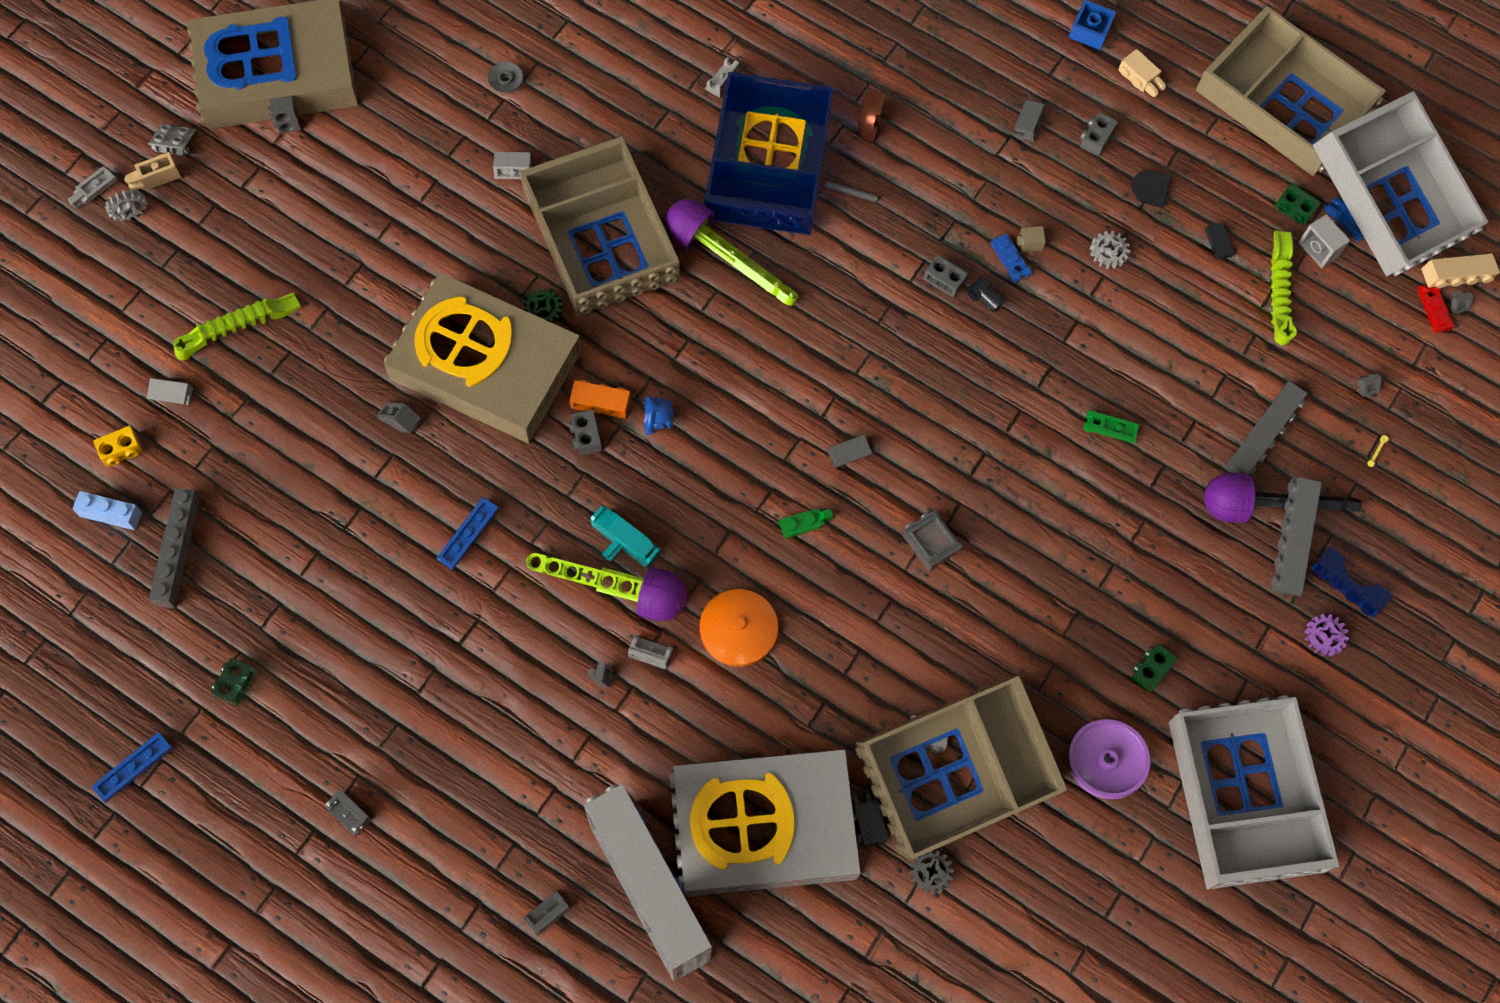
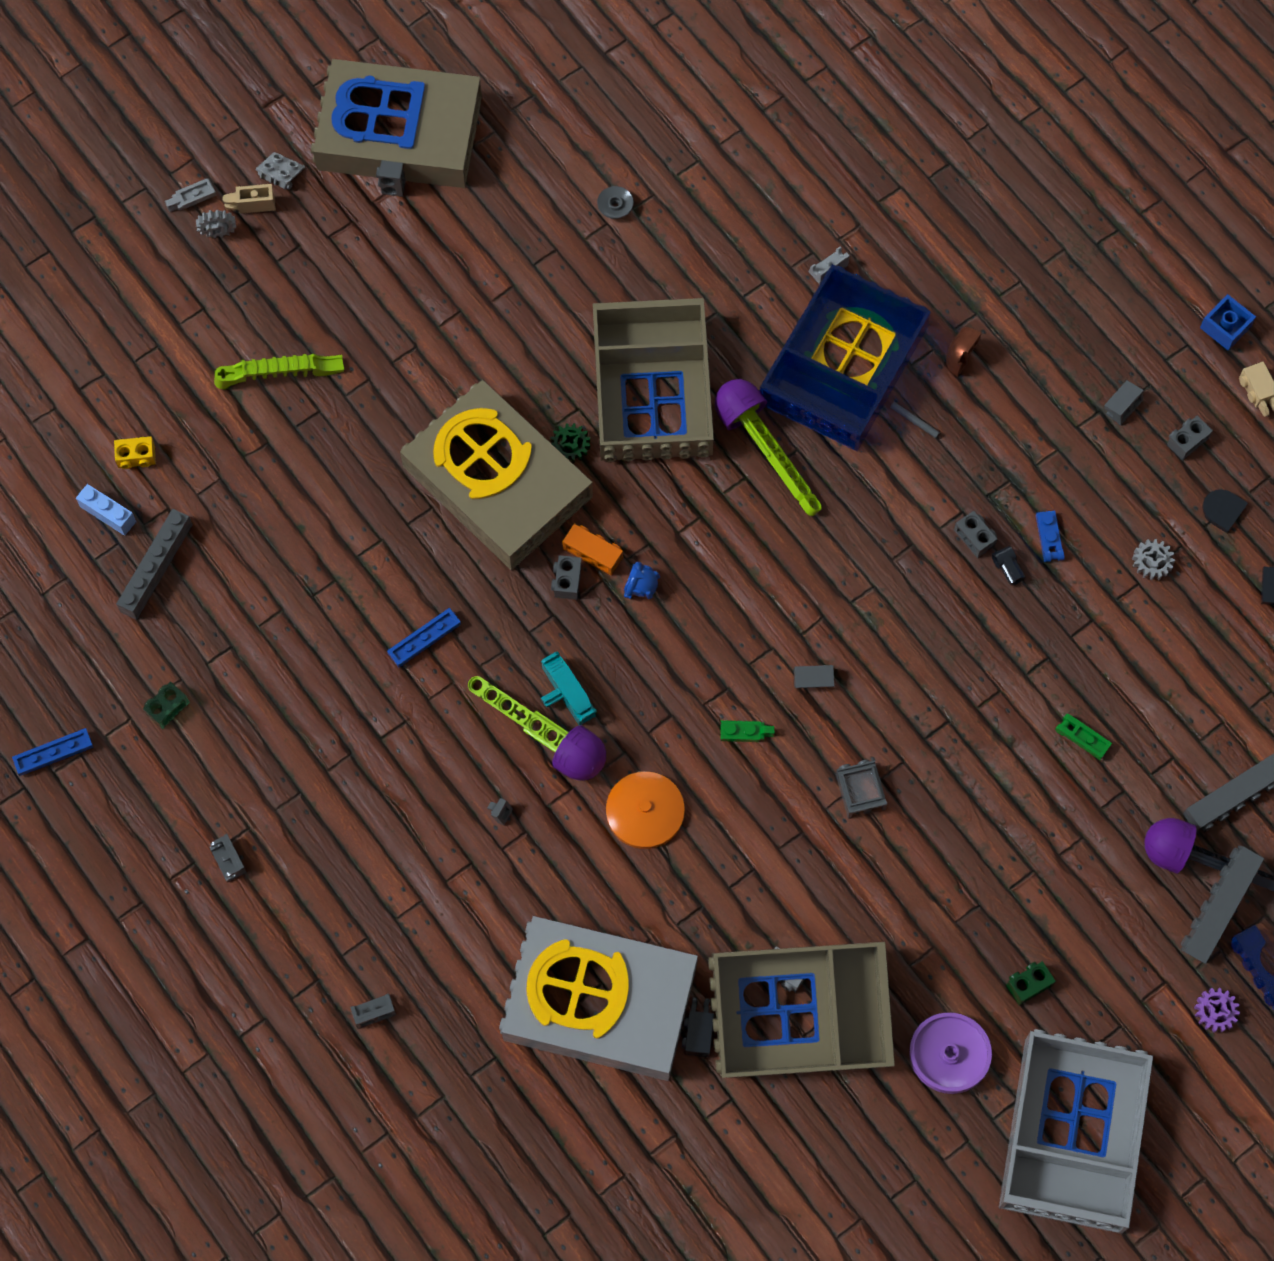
camera: 25 degrees right, 0 degrees up
light grey hinge [146,378,194,405] -> none
dark grey slope [376,402,420,433] -> none
light grey hinge [493,152,531,179] -> none
light grey panel [584,784,712,982] -> none
light grey hinge [628,635,673,669] -> none
dark grey gear [908,850,954,895] -> none
dark tan brick [1017,226,1046,253] -> none

